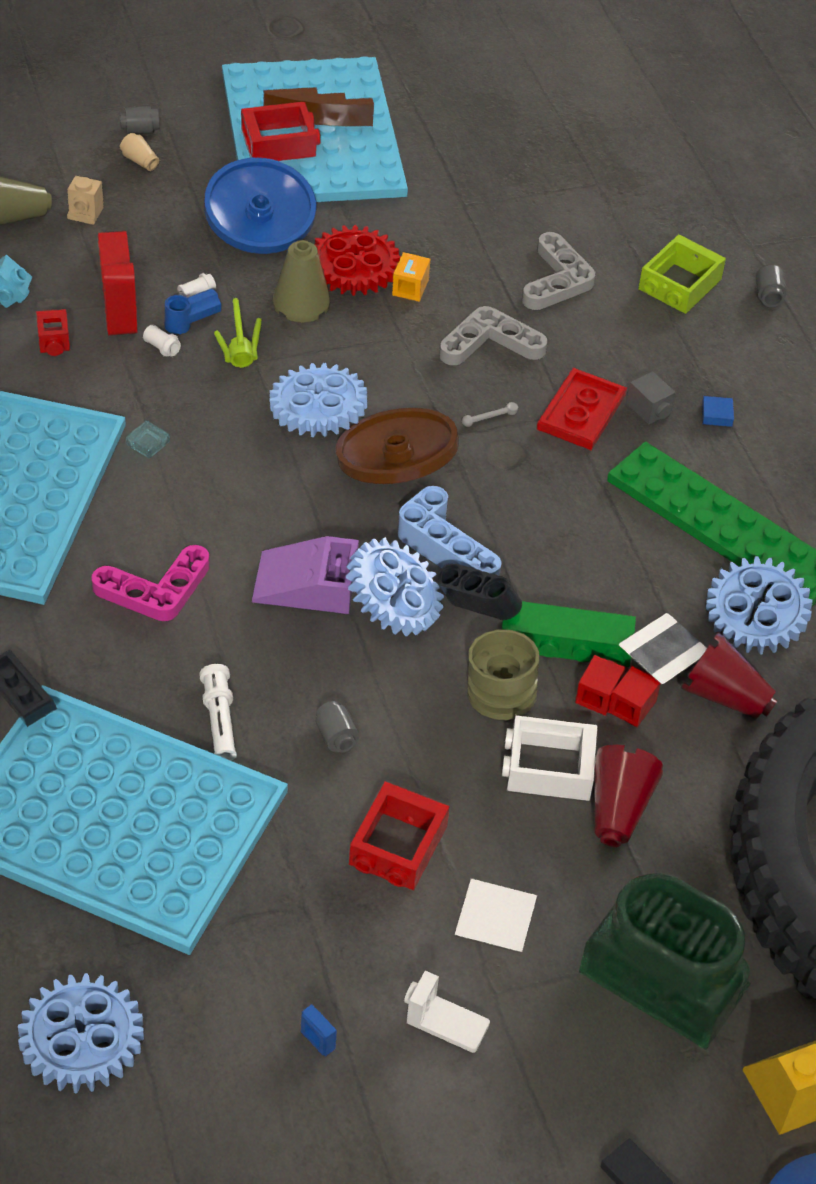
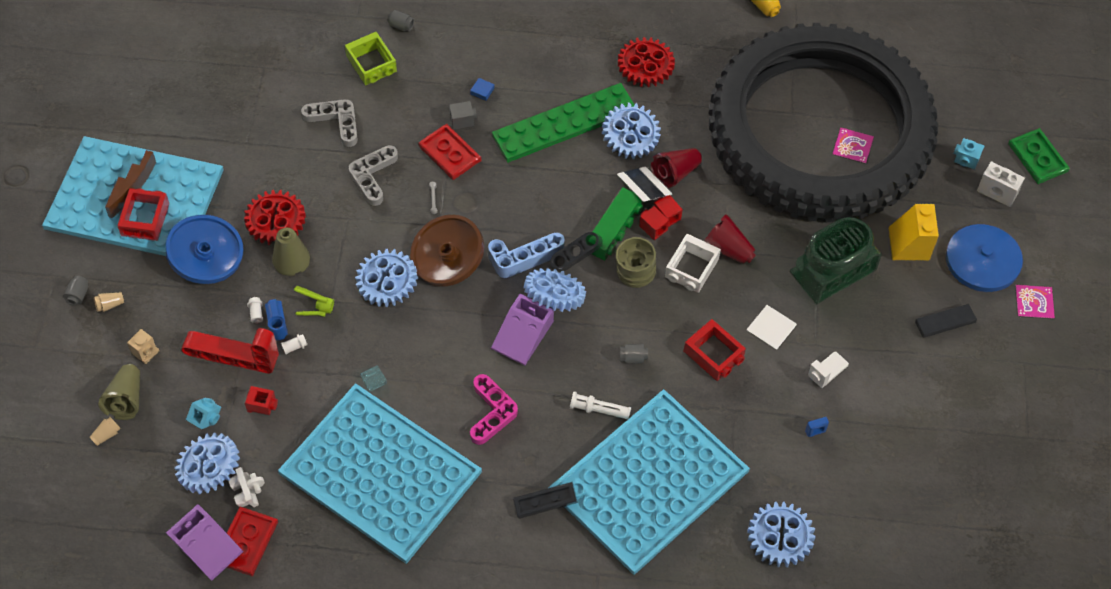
camera: 65 degrees left, 10 degrees up
light orange brick [392,252,431,302] -> none

